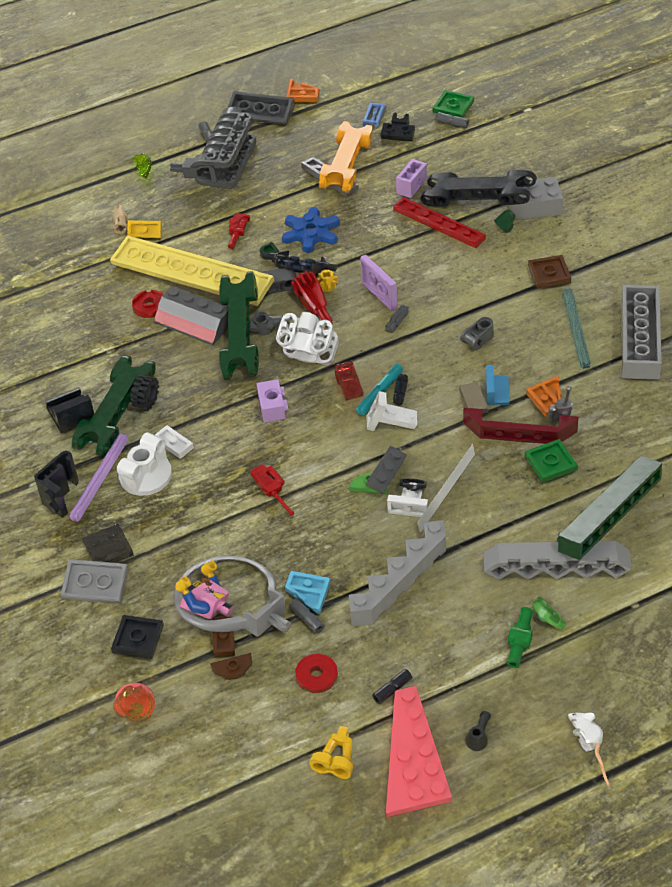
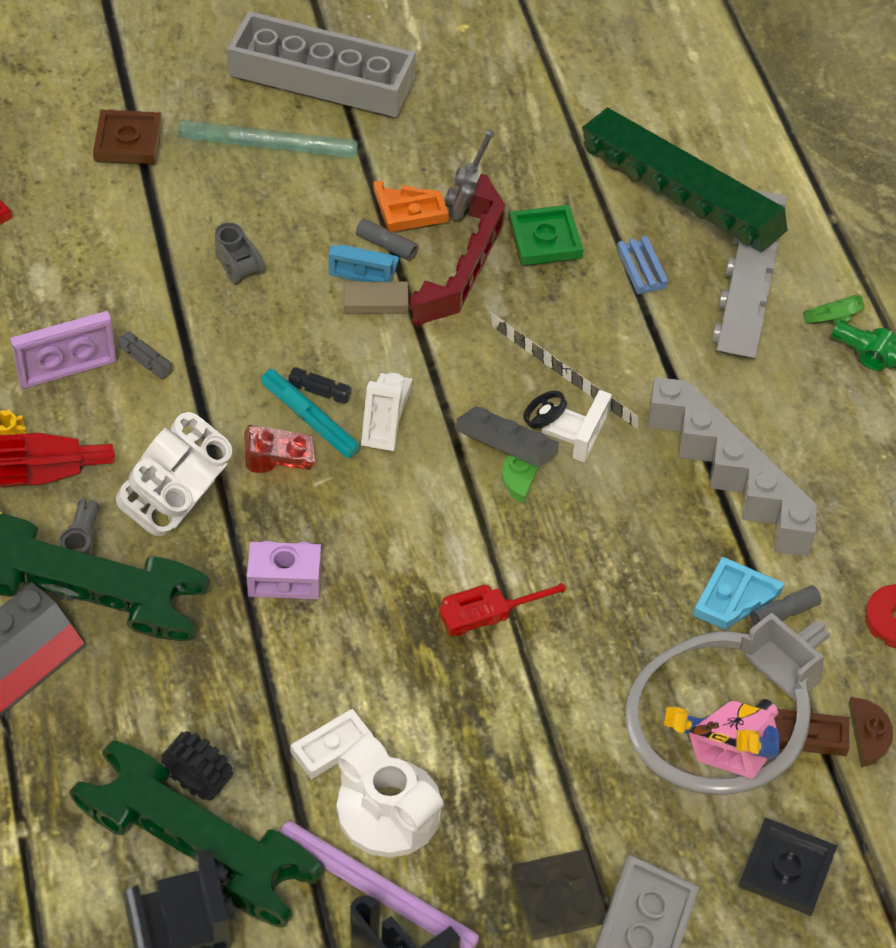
camera: 85 degrees left, 5 degrees up
none -> dark grey piece [356,218,419,261]
none -> medium blue tile [617,236,668,295]

